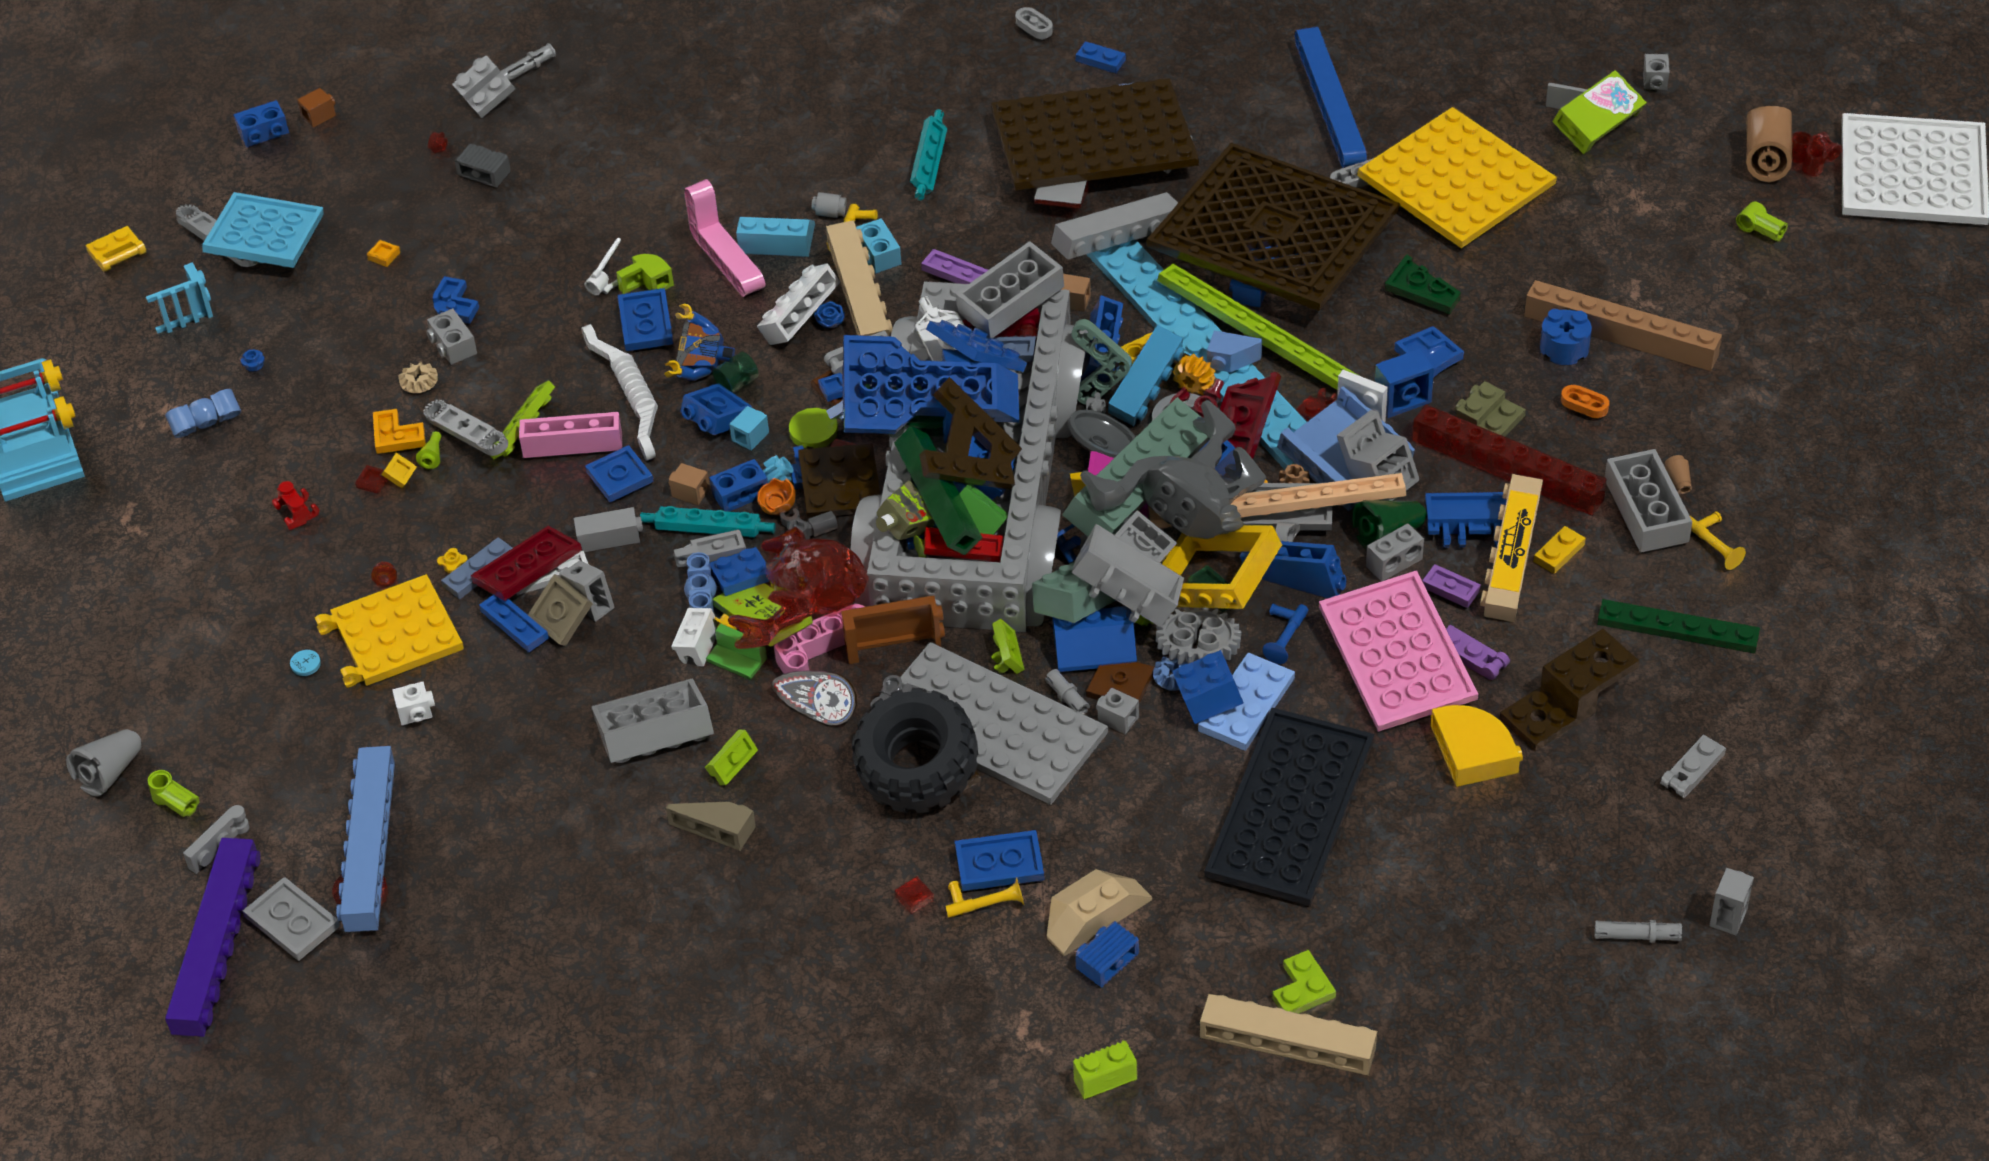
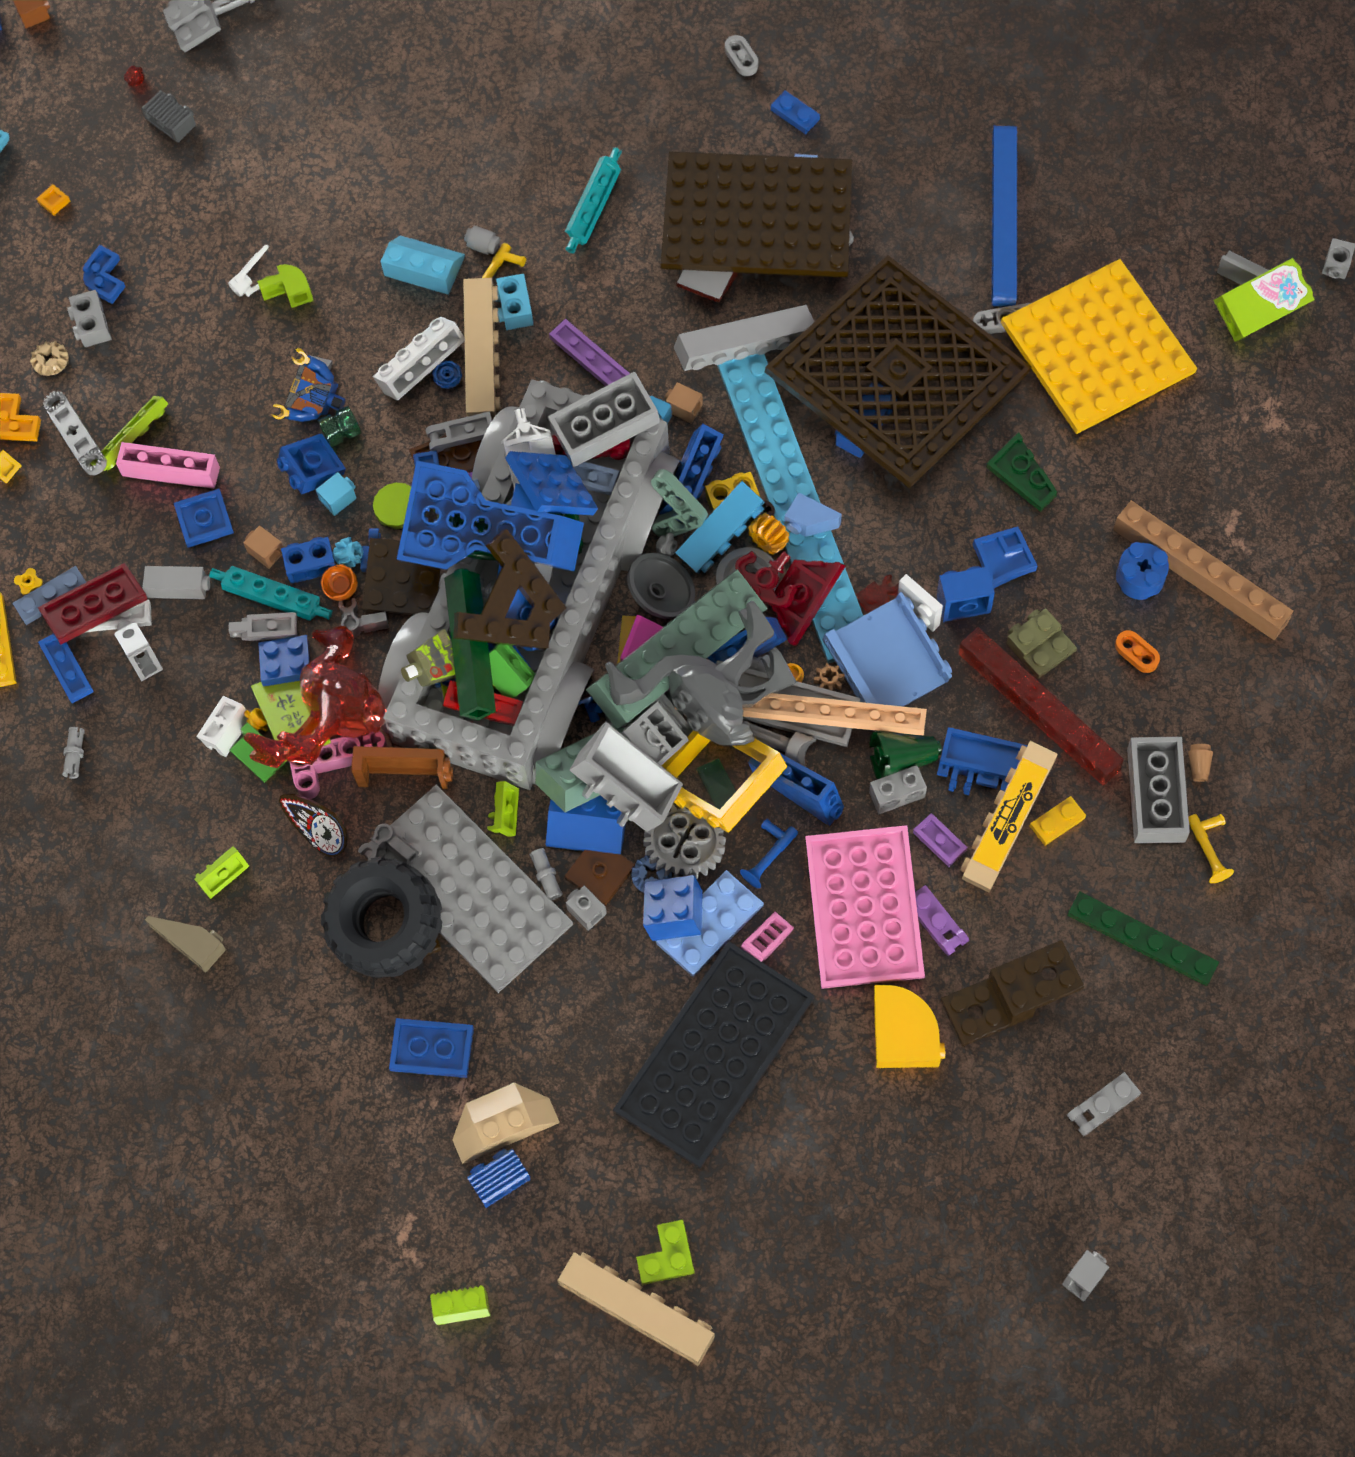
camera: 15 degrees right, 20 degrees up
lime cone [416,432,441,469] -> none
dark tan plate [528,574,593,646] -> none
white piece [581,324,658,461] -> none
light grey slope [591,678,714,763] -> none
blue plate [618,288,674,351] -> none
bright pink beam [684,179,765,297] -> none
medium blue piece [684,552,717,613] -> none
clear red plate [895,876,934,914] -> none
yellow piece [945,877,1024,918] -> none
clear red plate [1015,324,1038,341] -> none
lime plate [1157,264,1359,390] -> none
light grey bracket [1336,410,1420,501] -> none
light grey pin [1595,920,1682,943] -> none
none -> light grey pin [62,727,85,778]
none -> bright pink slope [740,912,794,962]

